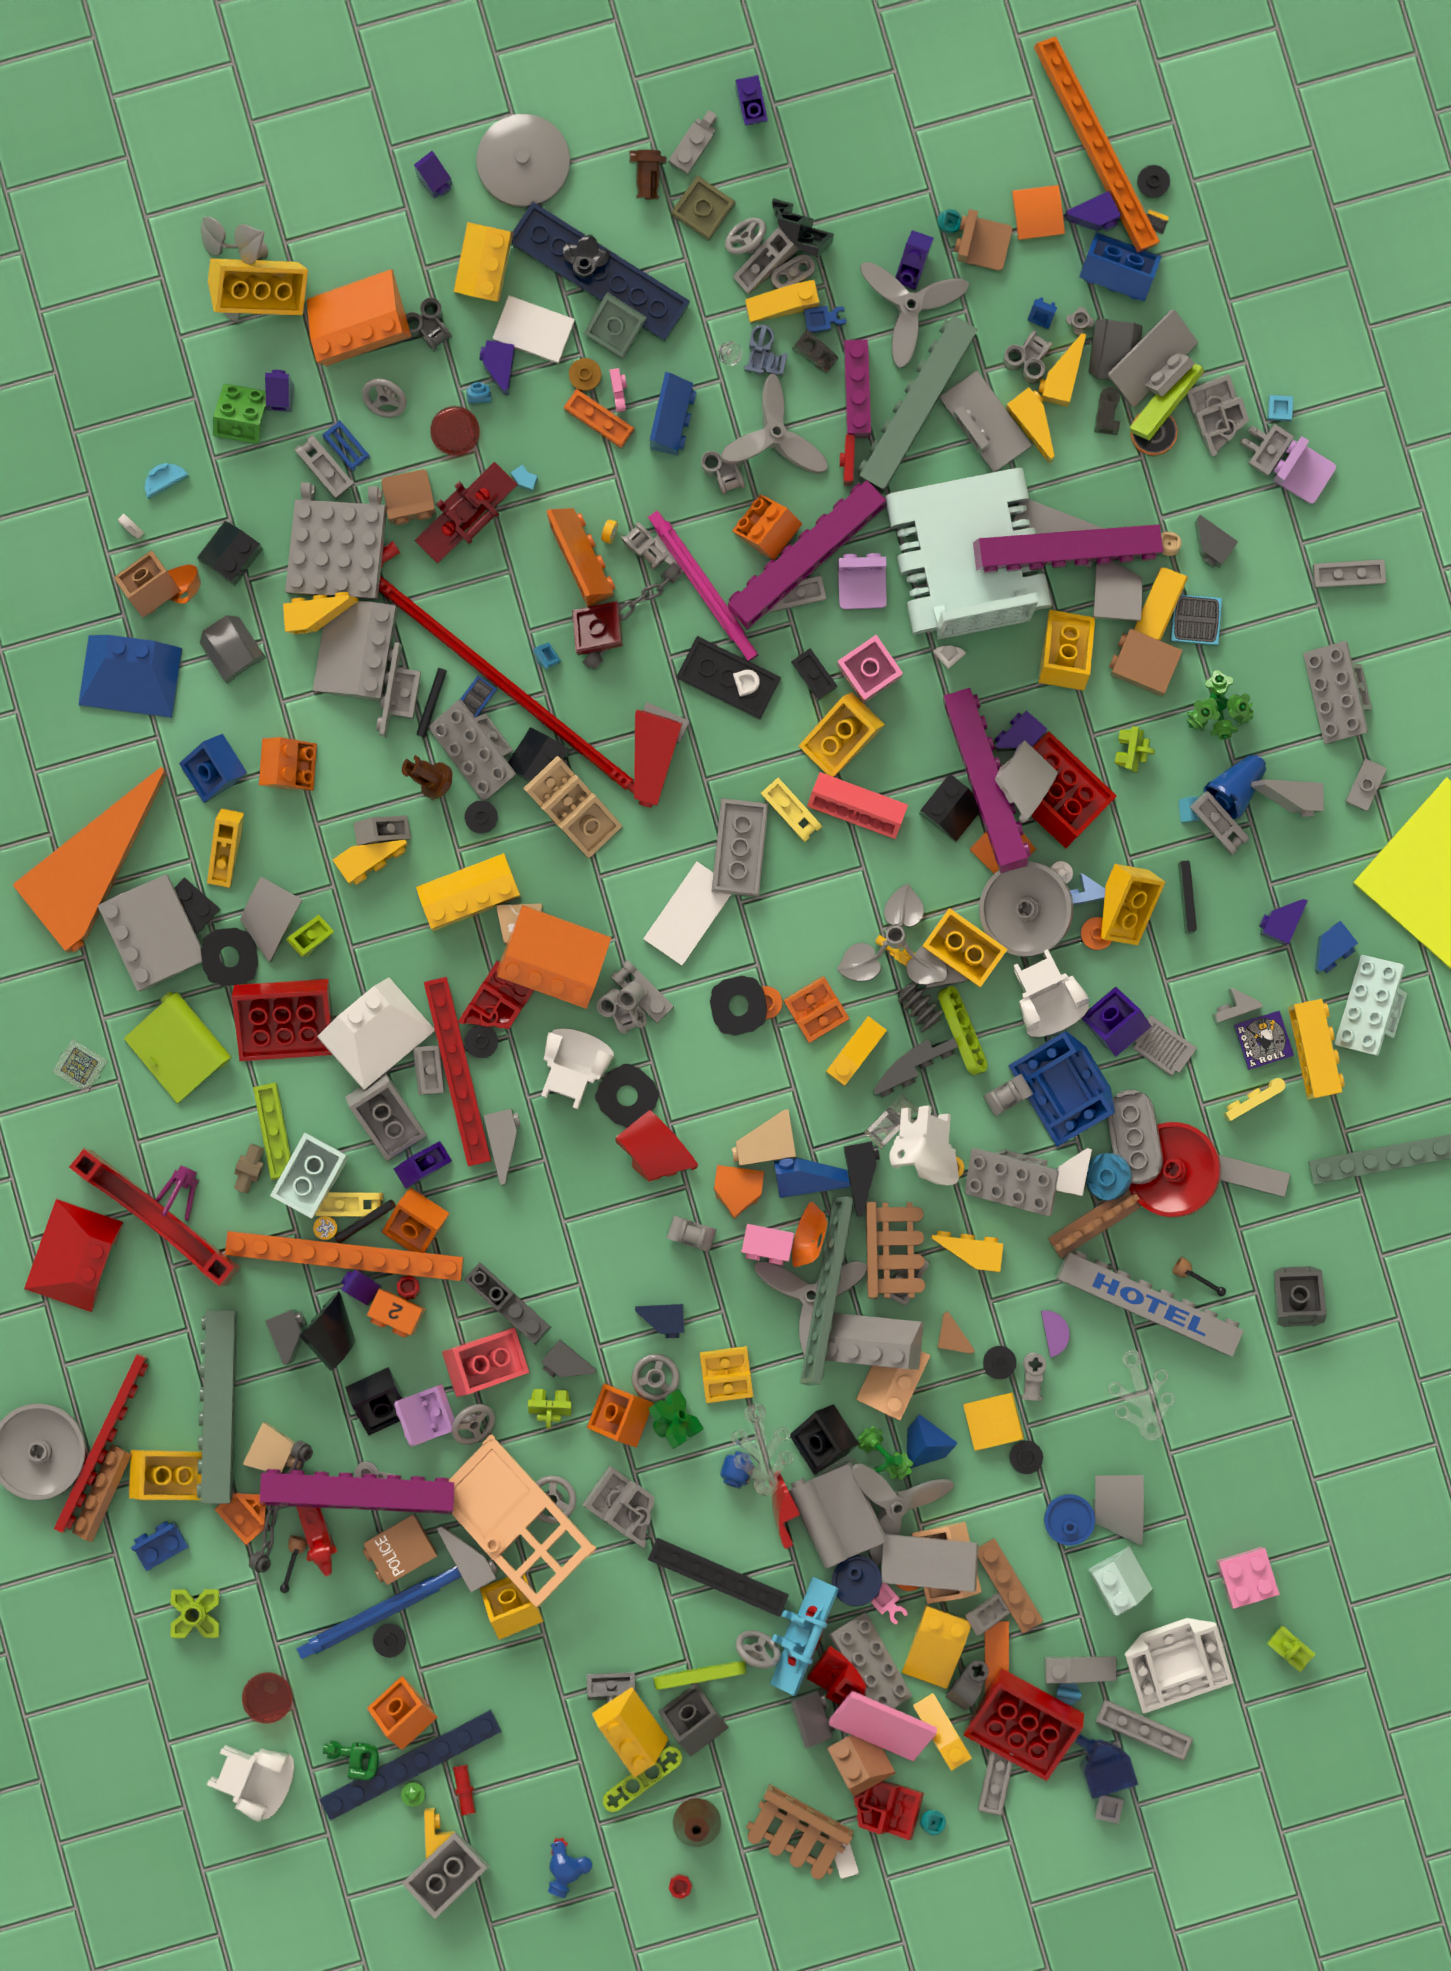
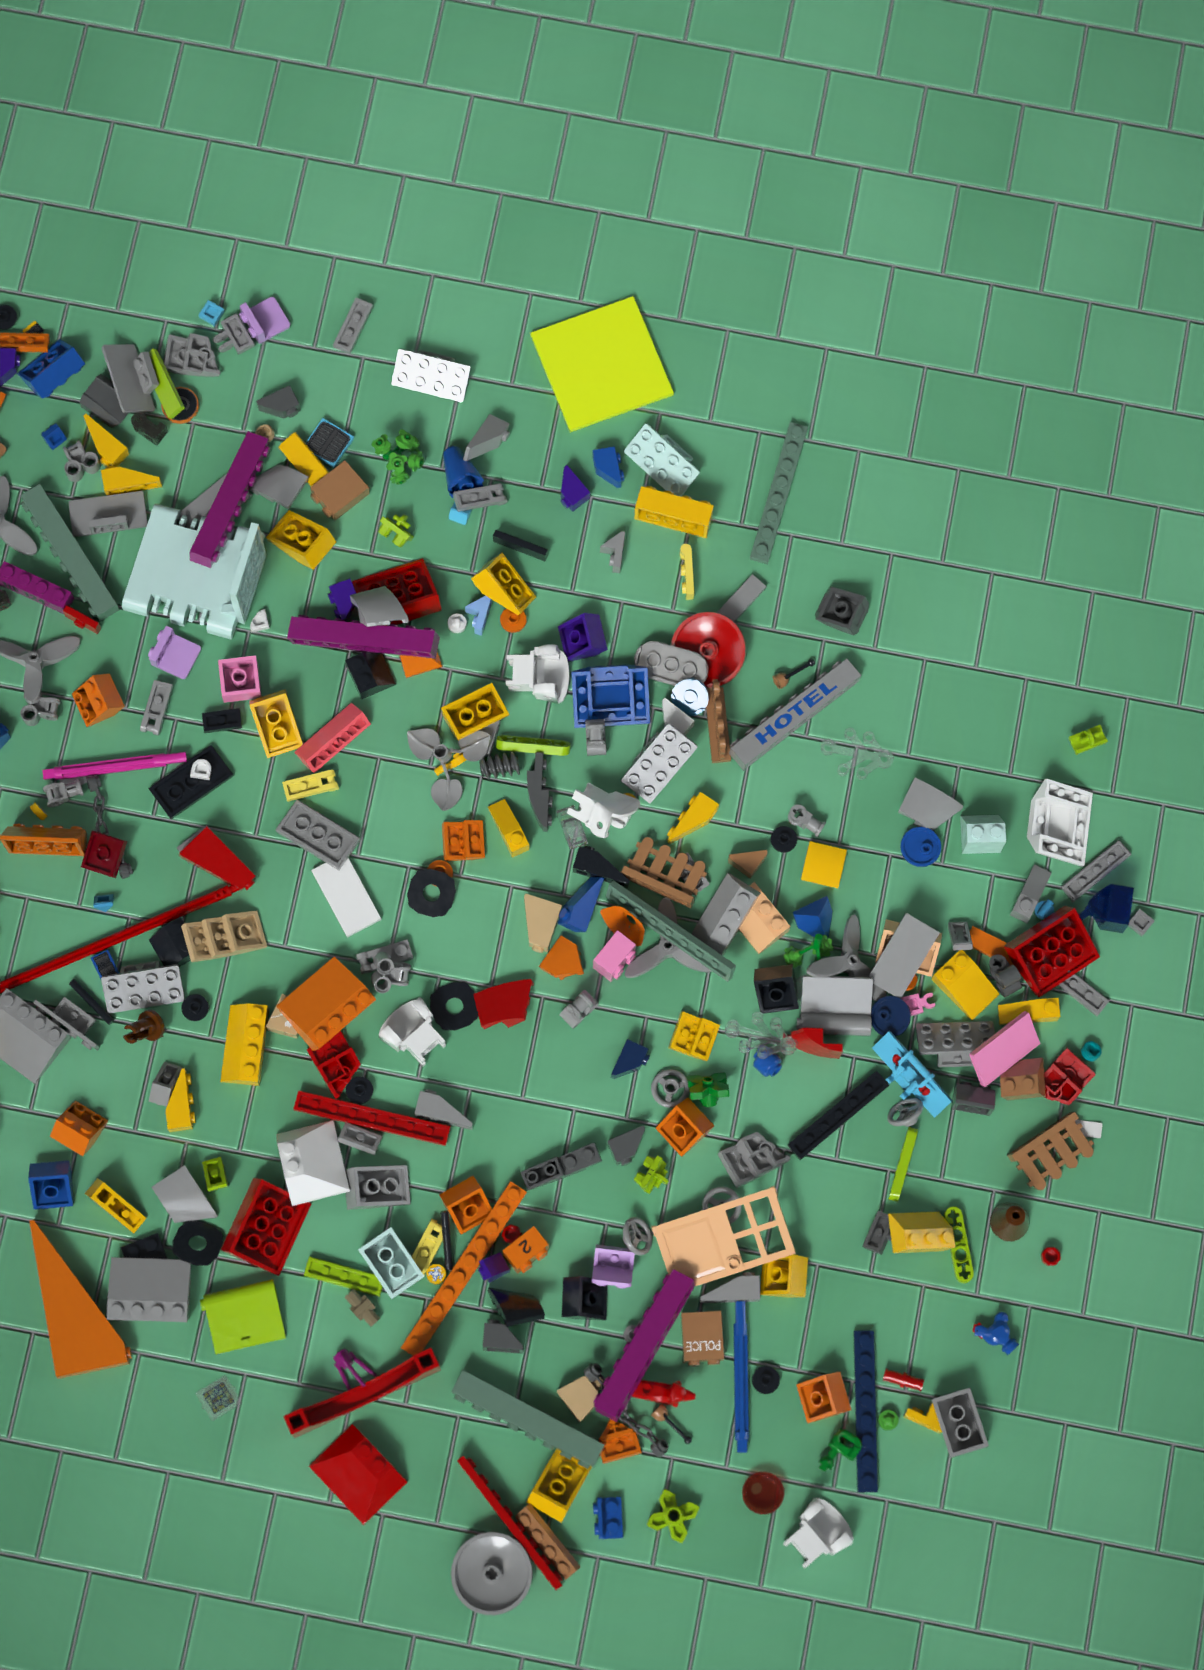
camera: 65 degrees left, 10 degrees down
dark purple slope [394,1141,452,1189] -> none
coral slope [442,1327,530,1397] -> none
dark grey slope [658,1683,729,1757] -> none
magenta brick [728,480,886,630] -> none
red slope [807,1646,866,1705] -> none
medium nougat plate [978,1538,1044,1634] -> none
light grey dish [979,862,1074,956] -> none
black piece [1010,1440,1043,1474] -> none
medium lavender tile [1041,1311,1069,1358] -> none
light grey plate [1066,307,1094,335] -> none
light grey window [1132,1015,1197,1076] -> none
bright pink brick [1216,1547,1279,1609] -> none
tile [1234,1010,1294,1070] -> none
light grey plate [1345,759,1387,812] -> none

